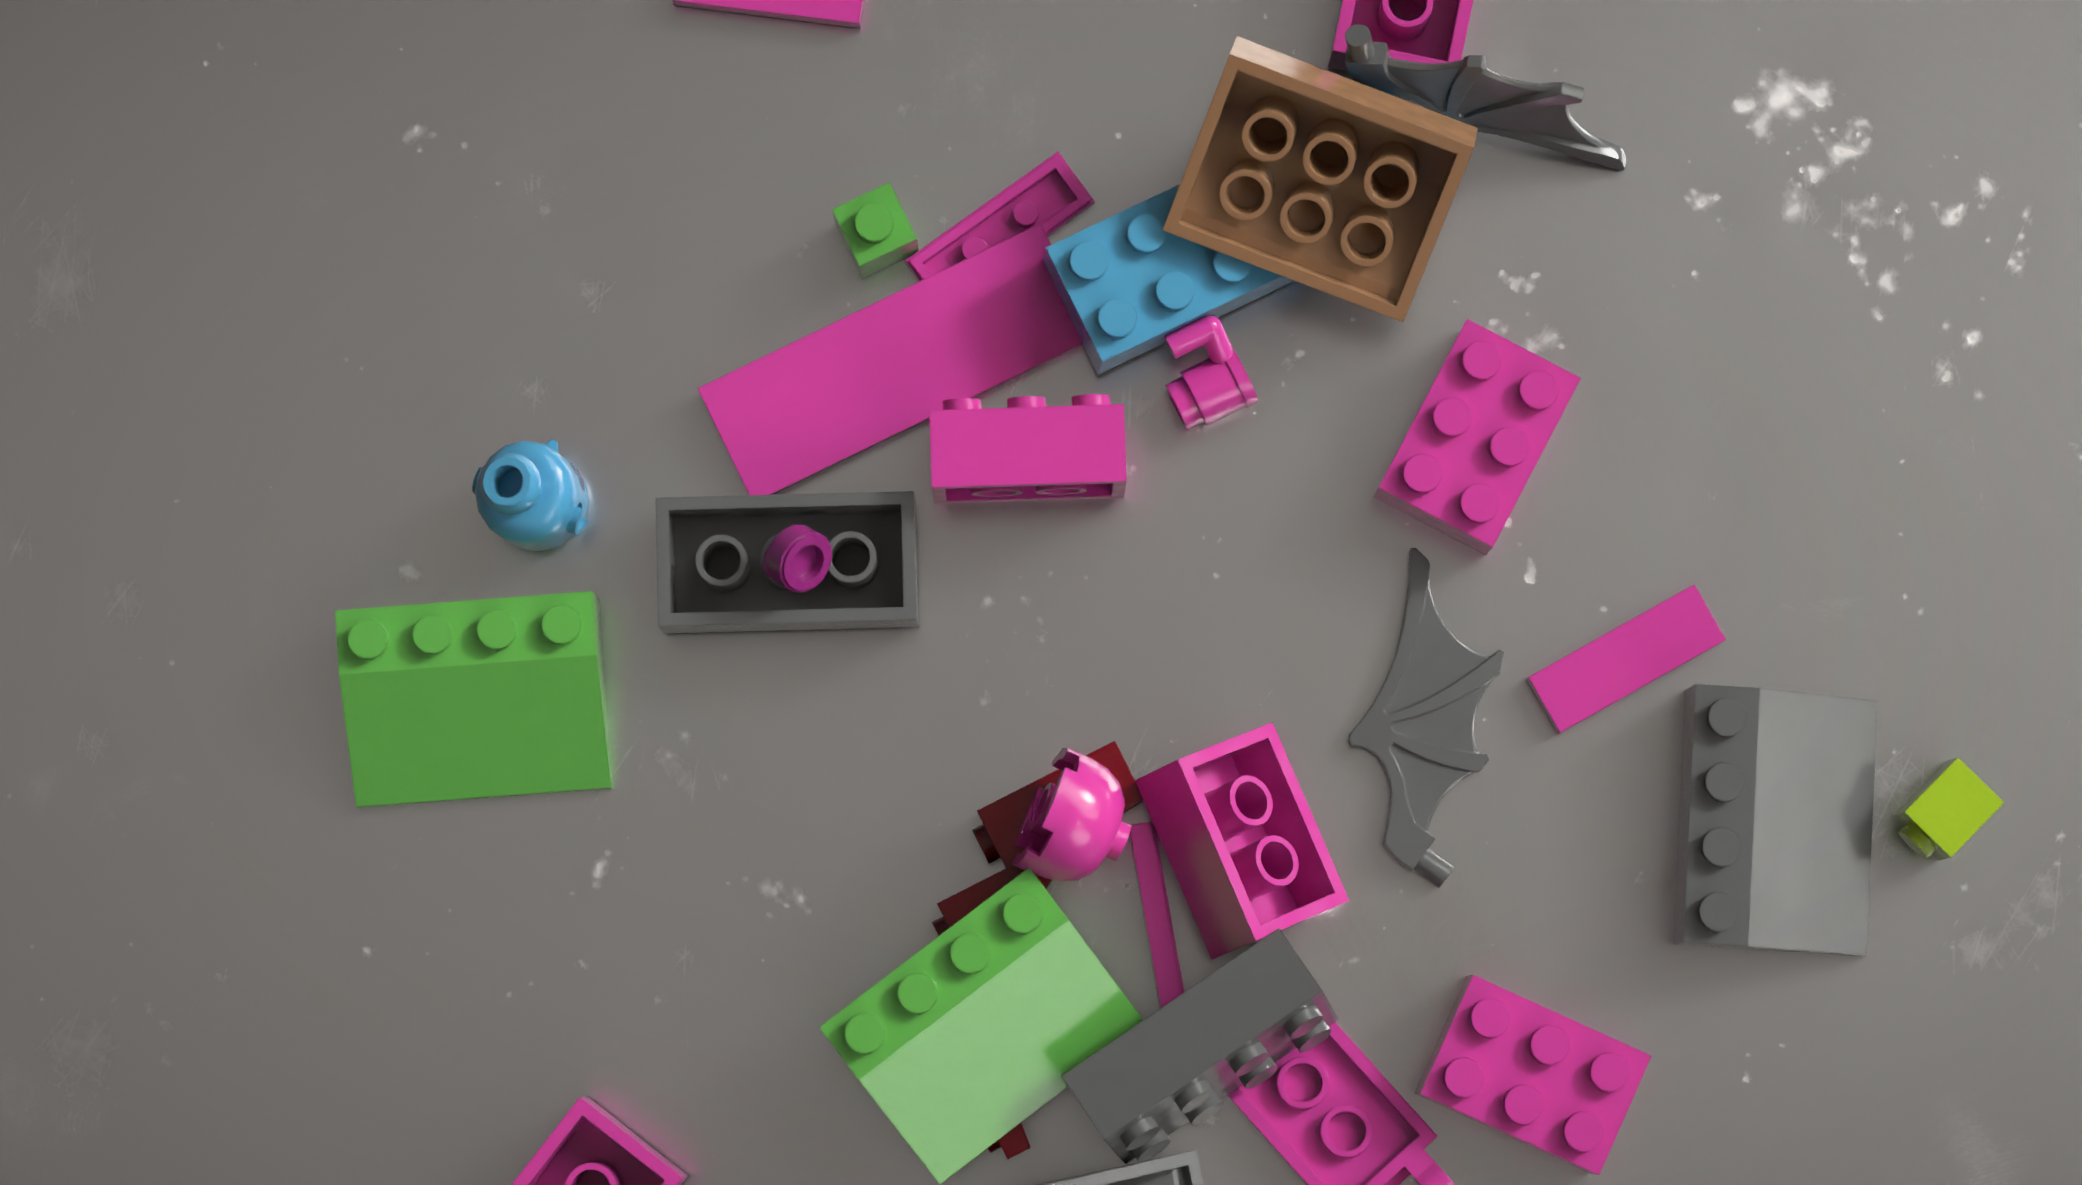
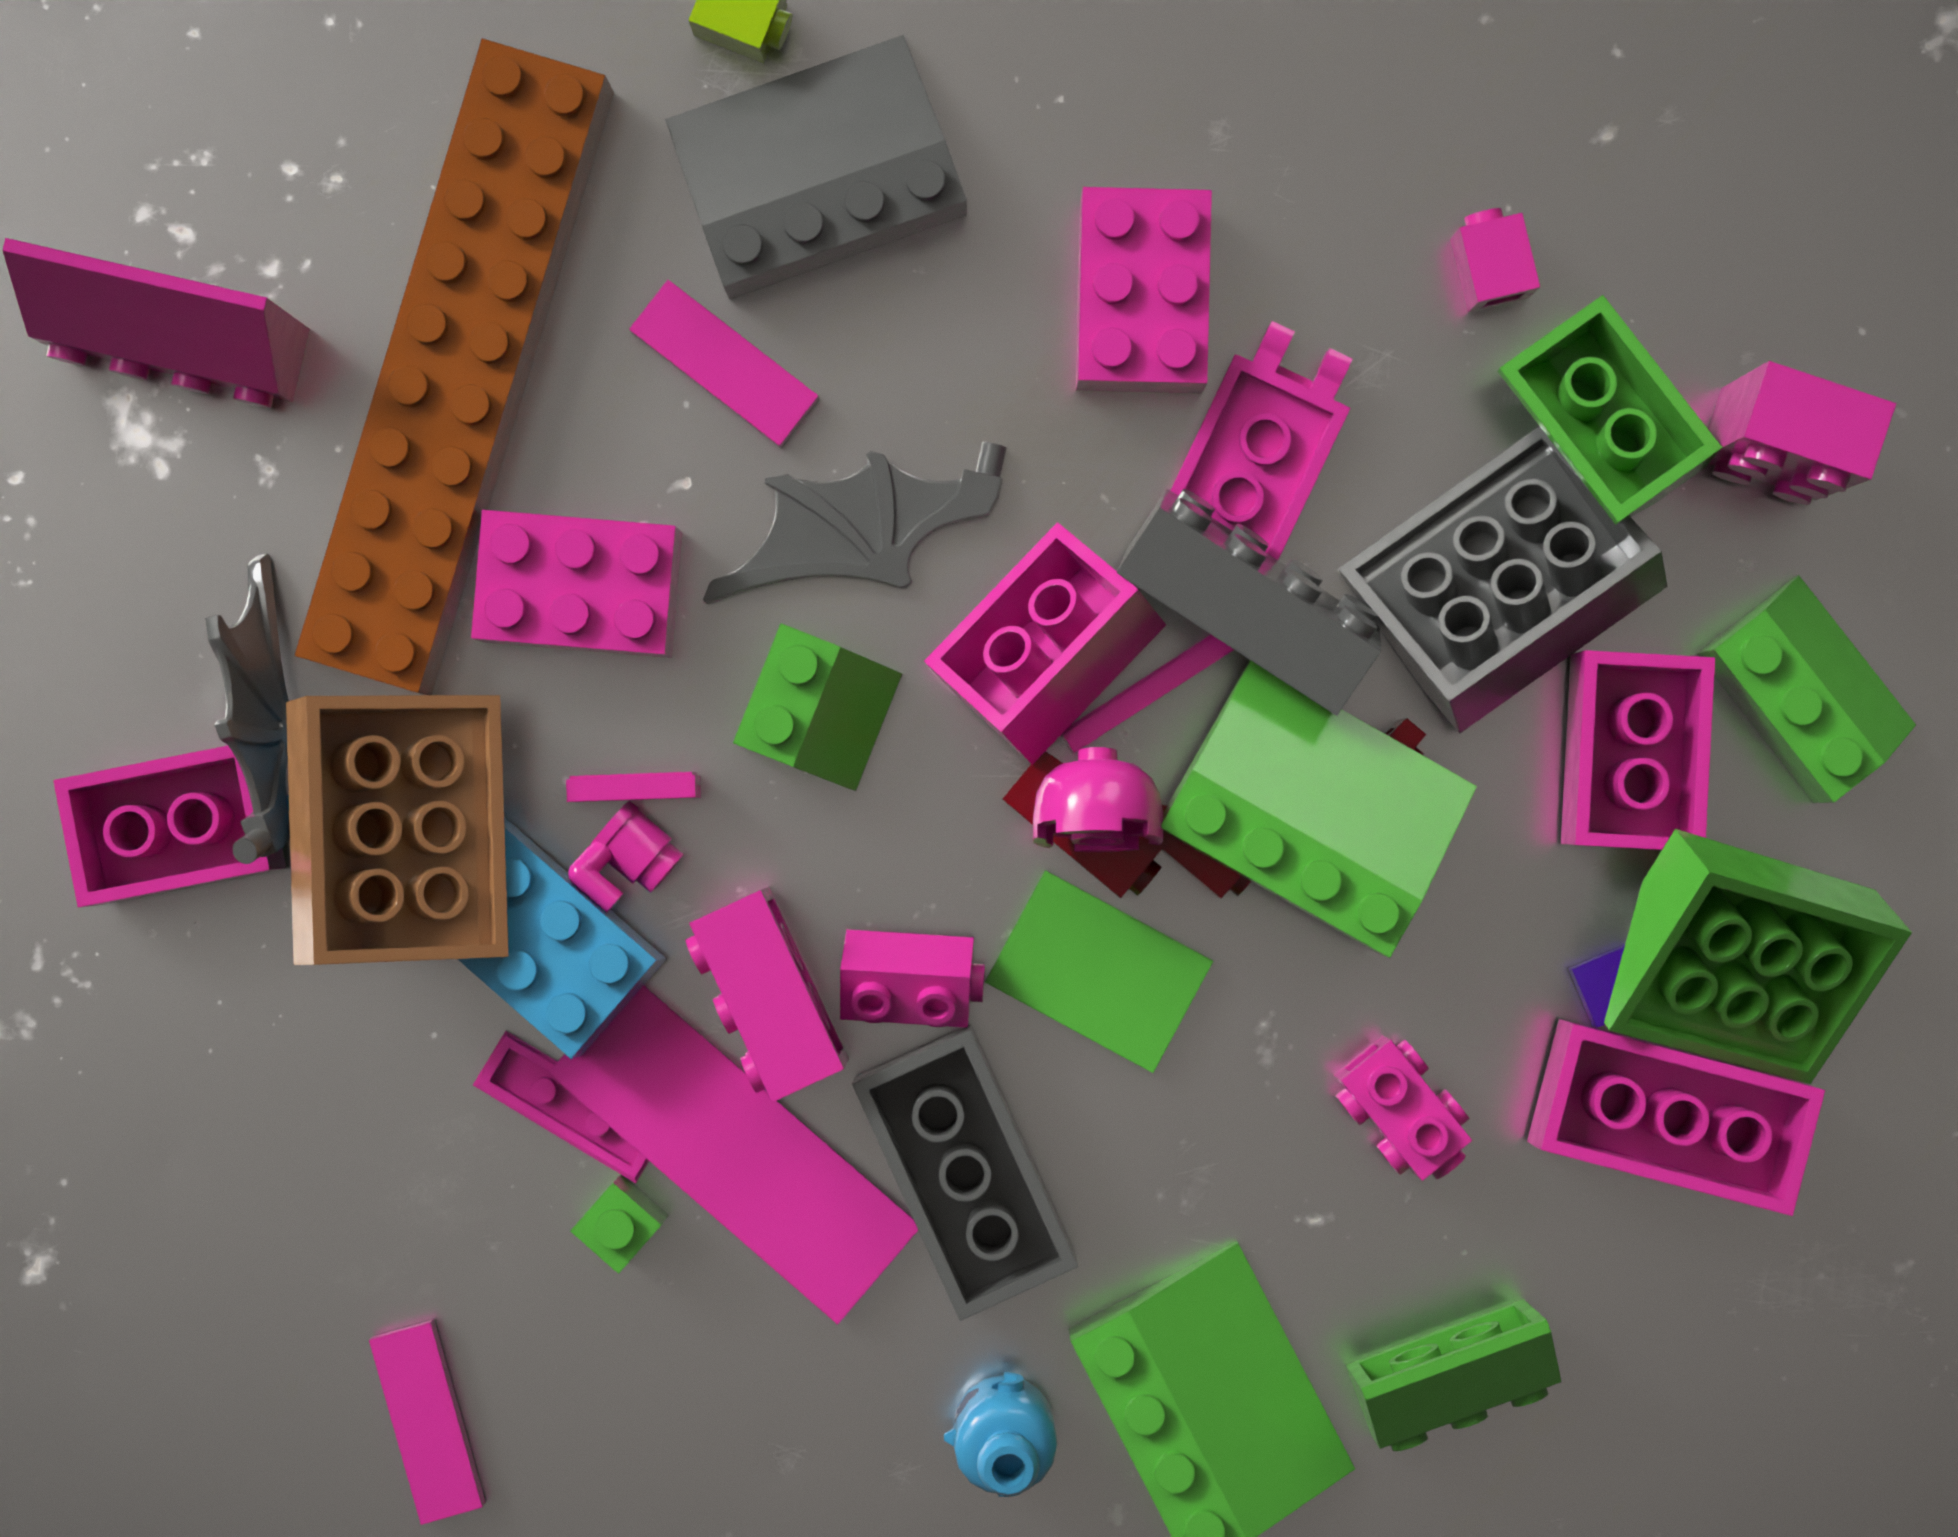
camera: 115 degrees left, 5 degrees up
magenta tile [762,525,832,593] -> none
none -> dark pink slope [2,238,310,408]
none -> dark orange brick [294,38,614,695]
none -> dark pink tile [566,772,701,802]
none -> bright green slope [733,623,903,791]
none -> dark pink brick [840,929,985,1028]
none -> bright green tile [985,870,1213,1073]
none -> dark pink brick [1334,1035,1472,1181]
none -> bright green slope [1346,1299,1562,1451]

